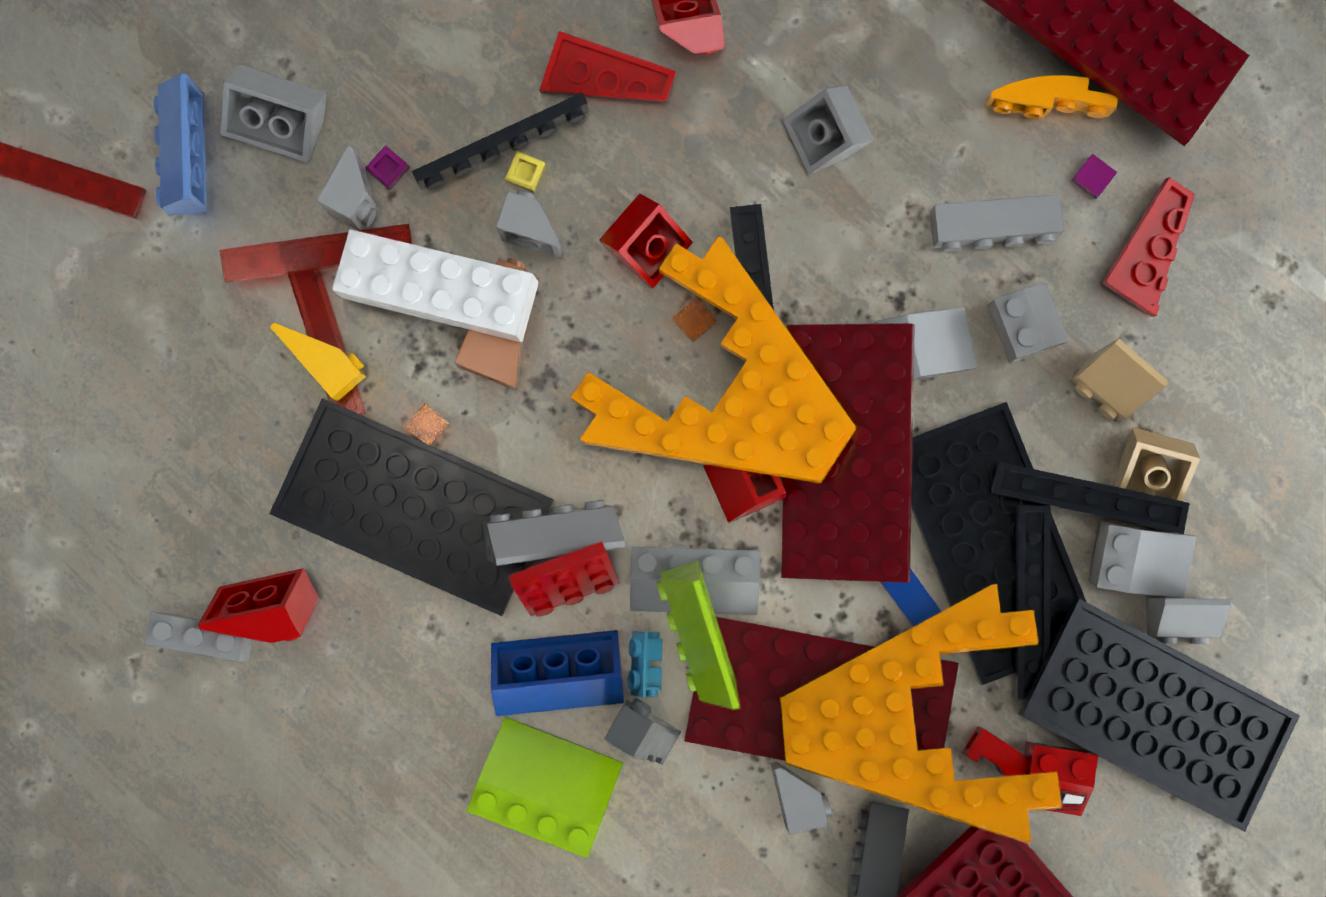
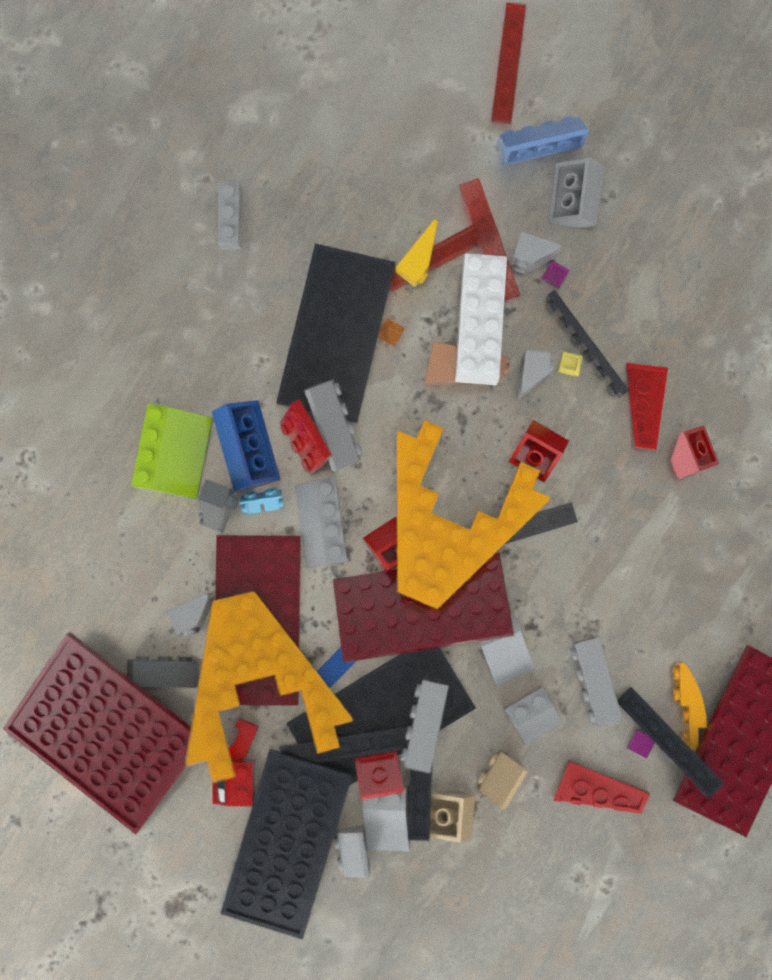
camera: 80 degrees right, 0 degrees up
red slope [198,568,319,643] -> none
lime slope [657,560,740,709] -> none
clear orange tile [673,297,717,342] -> none
light grey slope [783,86,874,175] -> none
none -> red plate [355,750,404,800]
none -> light grey brick [401,680,448,773]
none -> black plate [617,687,725,799]

